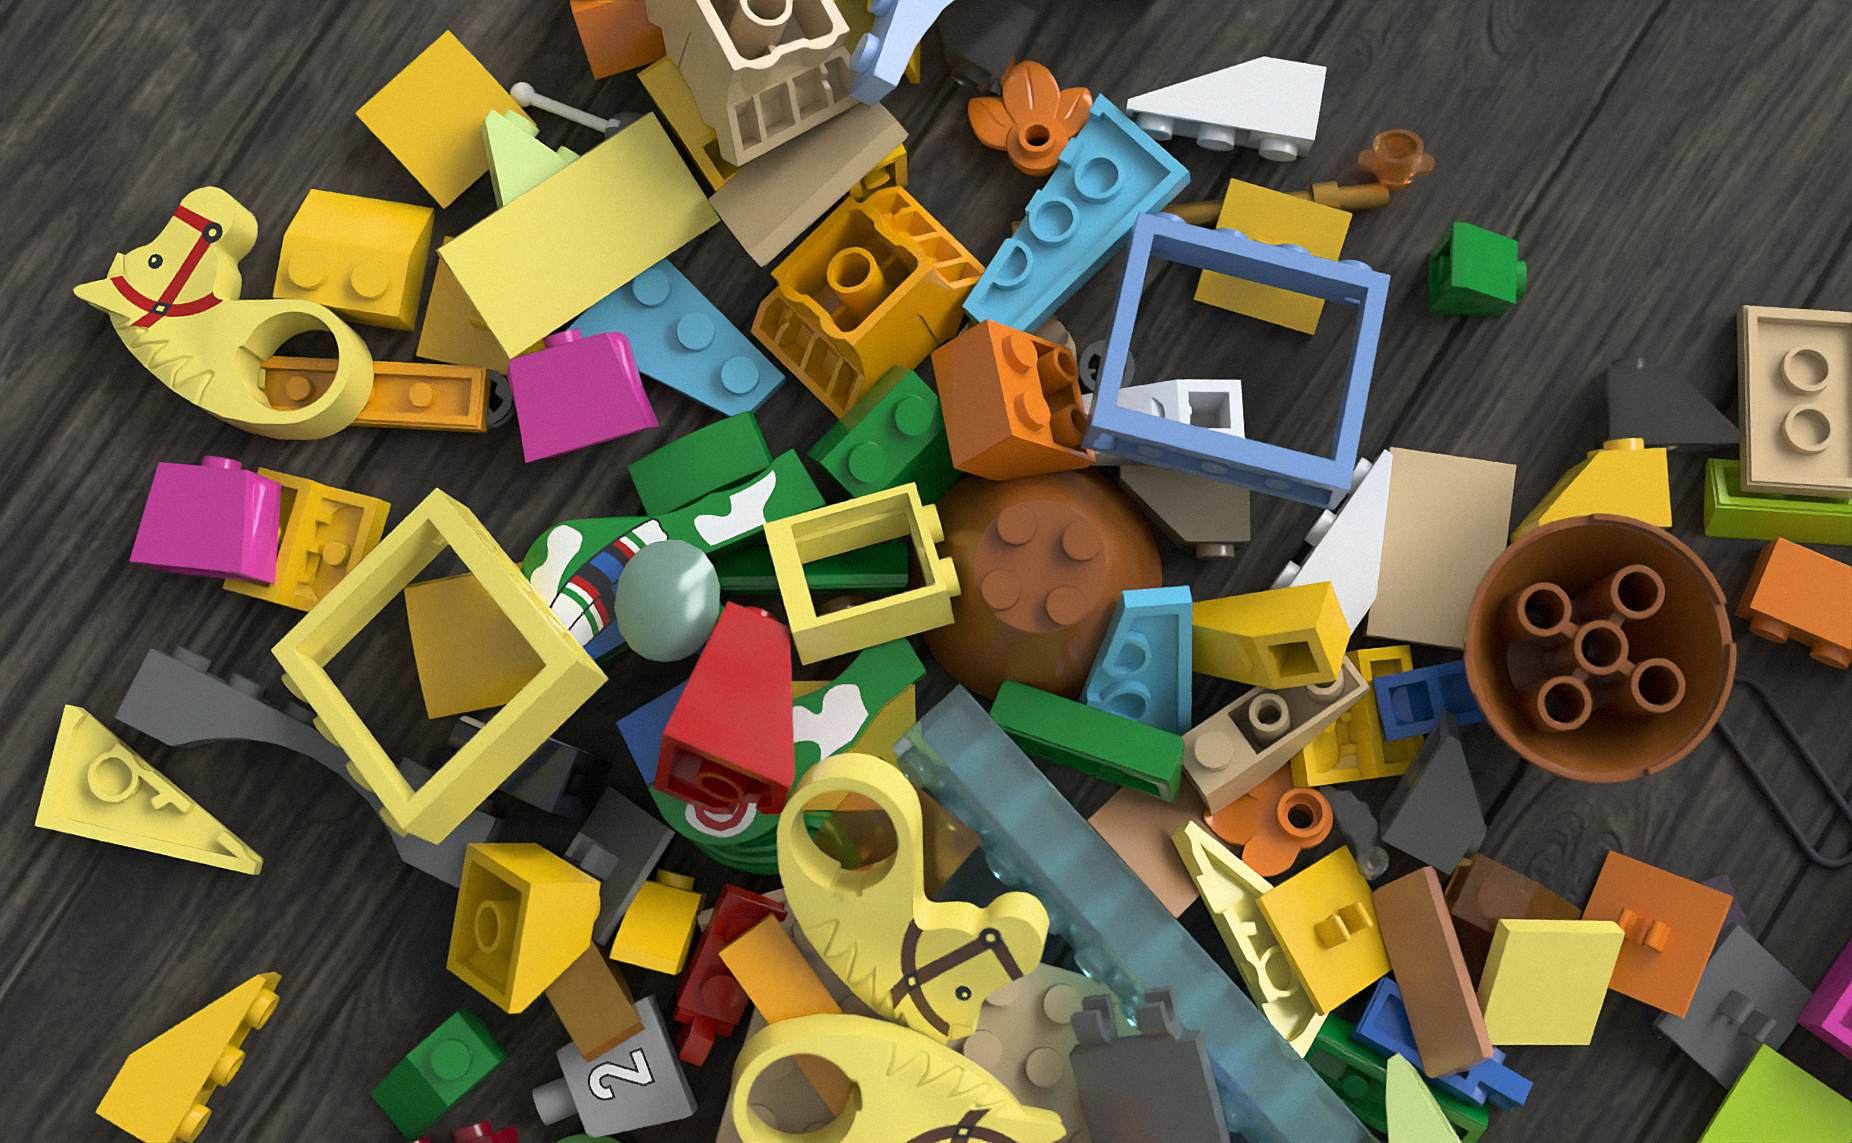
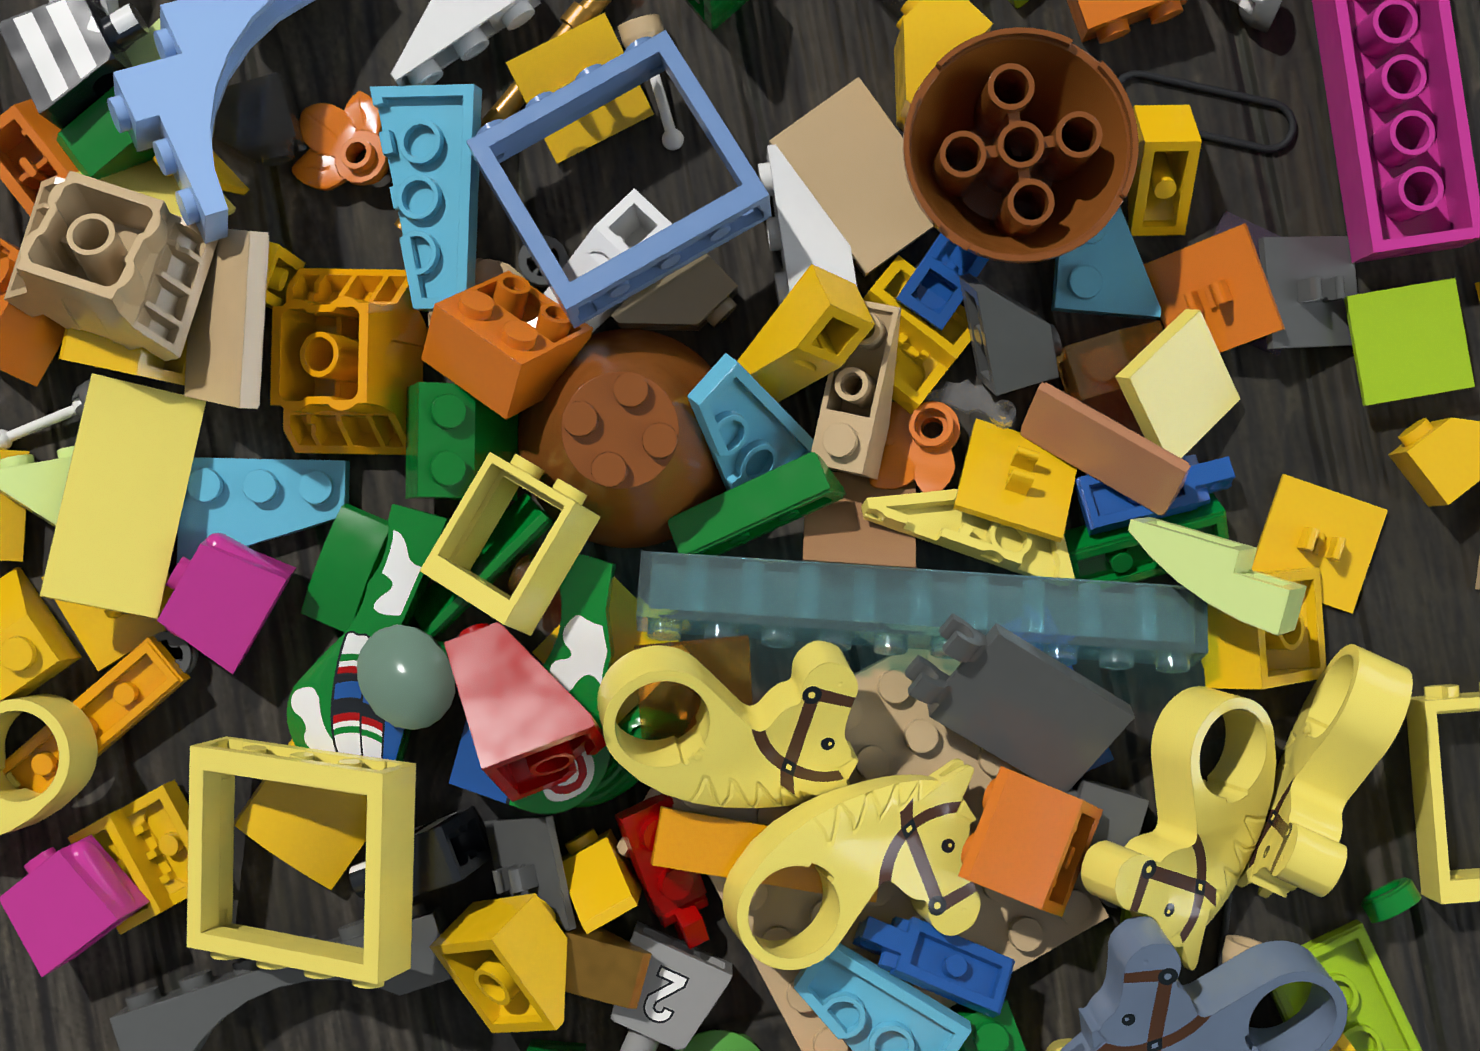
camera: 50 degrees left, 5 degrees up
none -> hinge [618,14,684,150]
none -> medium azure wing [1051,207,1161,320]
none -> yellow slope [1128,105,1202,236]

